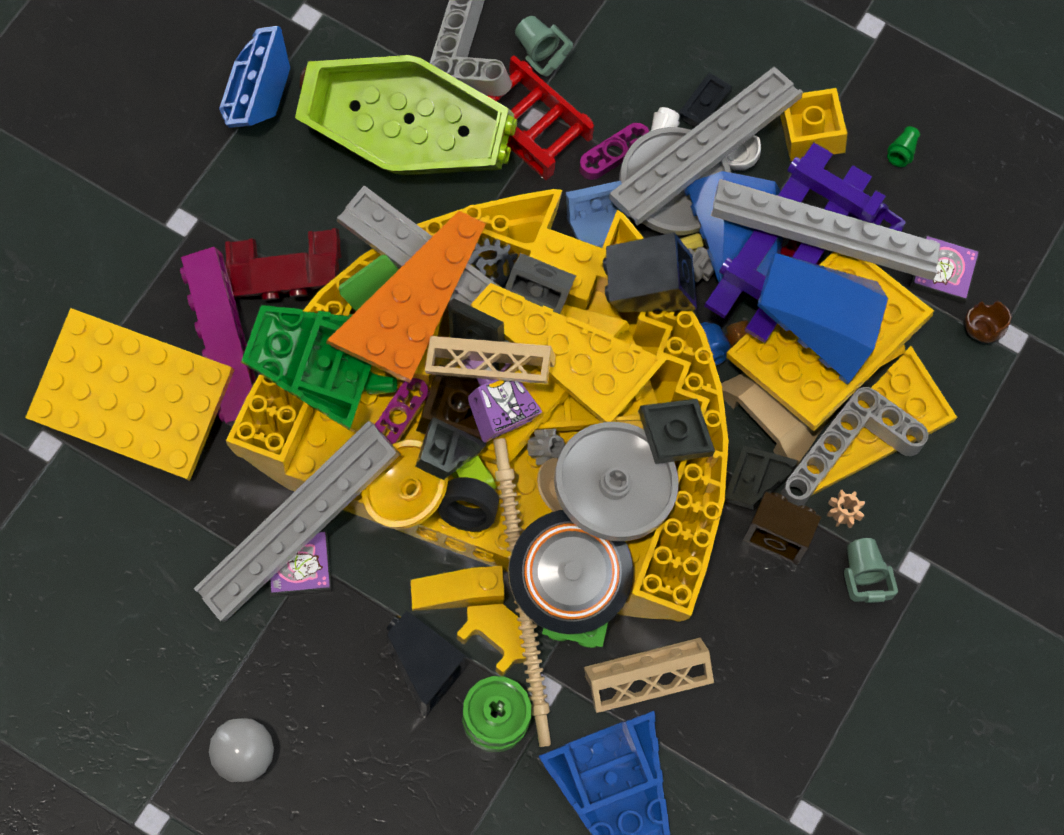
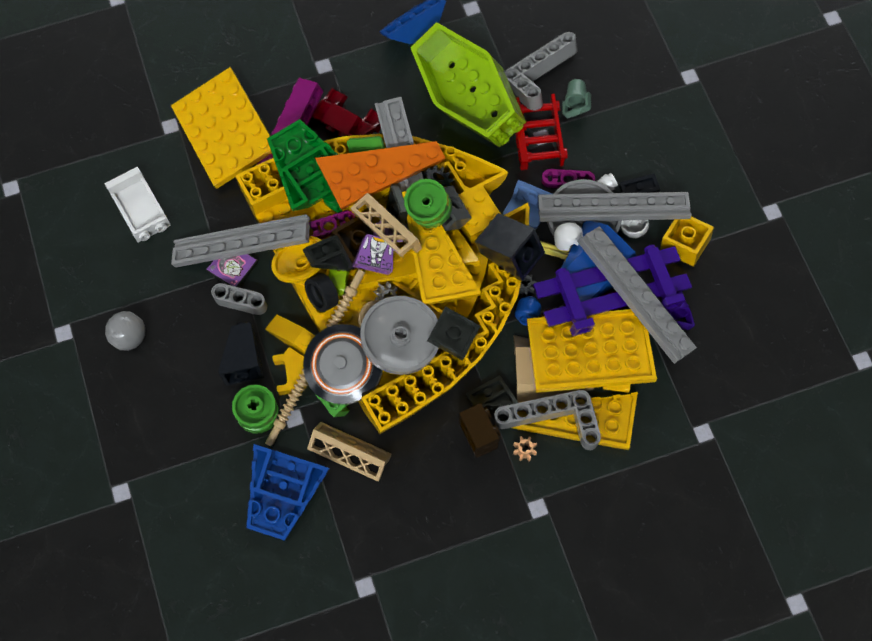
camera: 50 degrees right, 0 degrees up
light grey gear [688,247,715,282] -> none
blue wedge [757,253,888,384] -> none
sand green piece [844,538,898,603] -> none
green cone [887,126,920,167] -> none
tile [910,235,980,304] -> none
reddish brown hair [964,301,1012,343] -> none
none -> white panel [104,166,171,243]
none -> light grey beam [211,283,267,315]
none -> bright green wheel [404,179,452,228]
none -> white hair [554,222,583,251]

